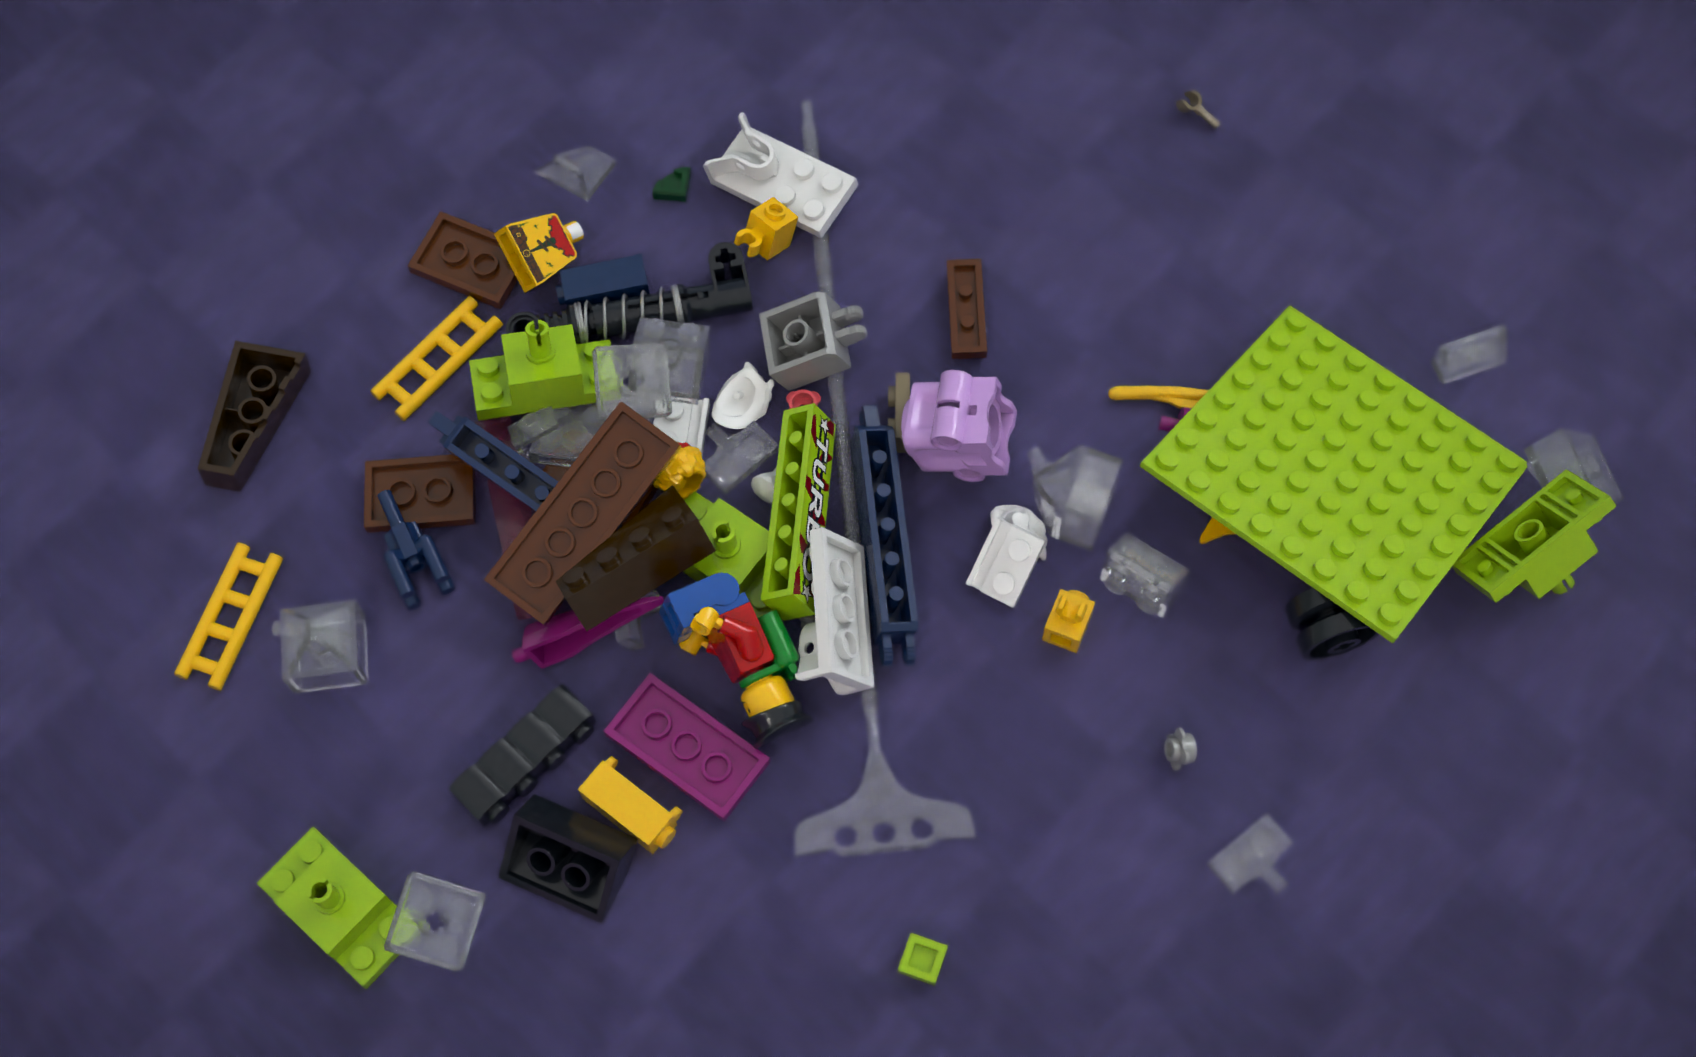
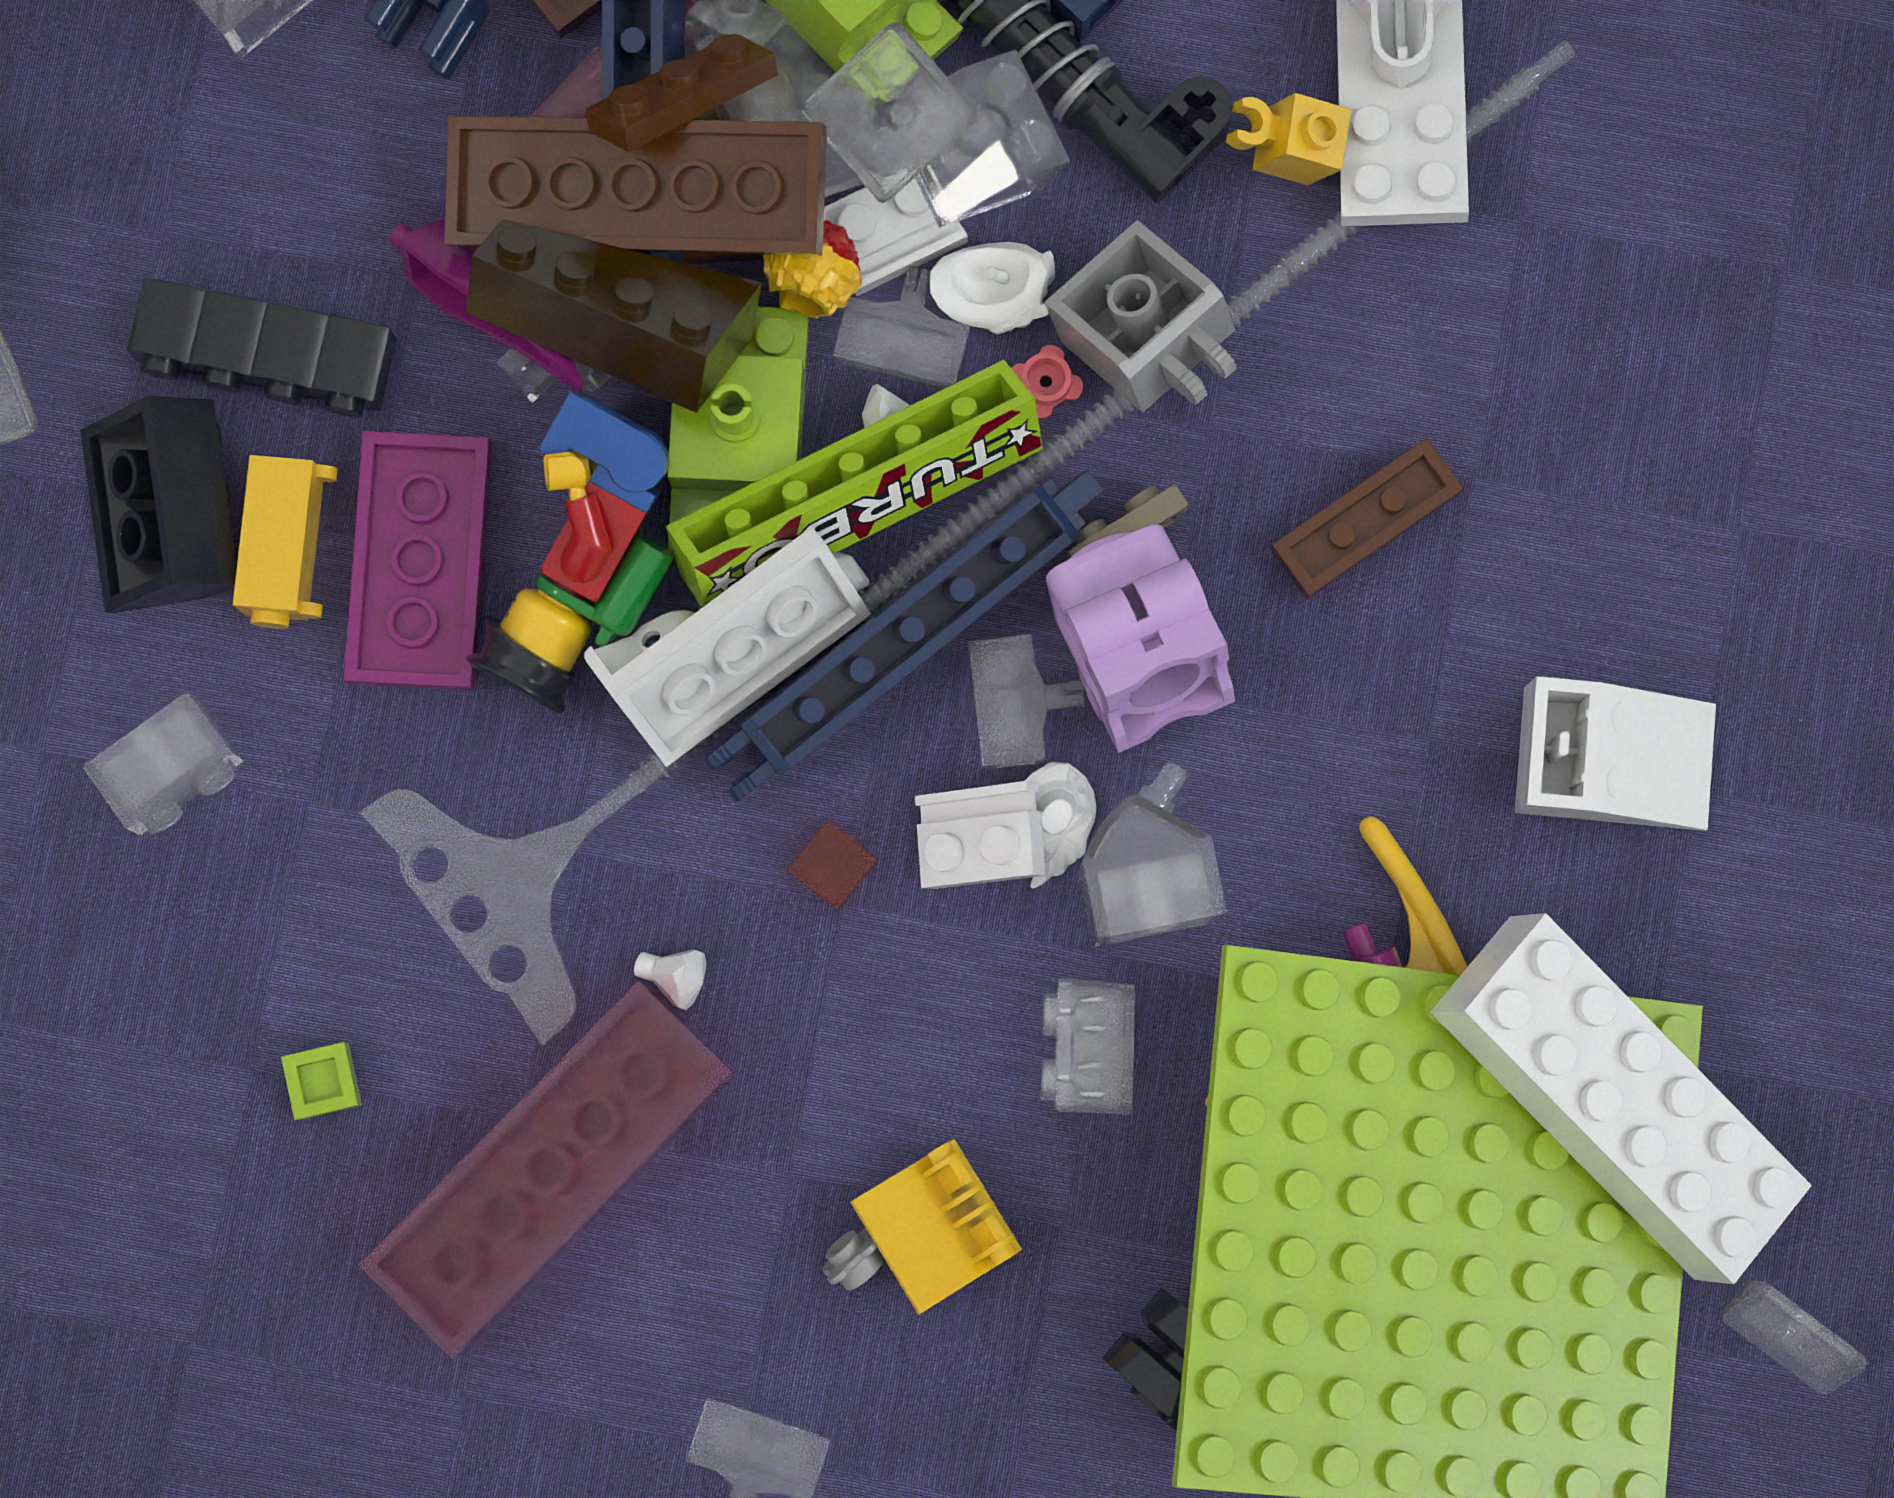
camera: 55 degrees right, 15 degrees up
yellow brick [1042,589,1095,653] -> none
none -> clear brick [82,691,245,835]
none -> clear pink brick [359,981,736,1359]
none -> reddish brown plate [585,33,778,152]
none -> white rock [634,949,707,1010]
none -> clear red tile [787,820,878,911]
none -> yellow hinge [850,1139,1022,1315]
none -> clear plate [968,634,1085,770]
none -> white brick [1430,913,1812,1284]
none -> white slope [1515,676,1716,831]

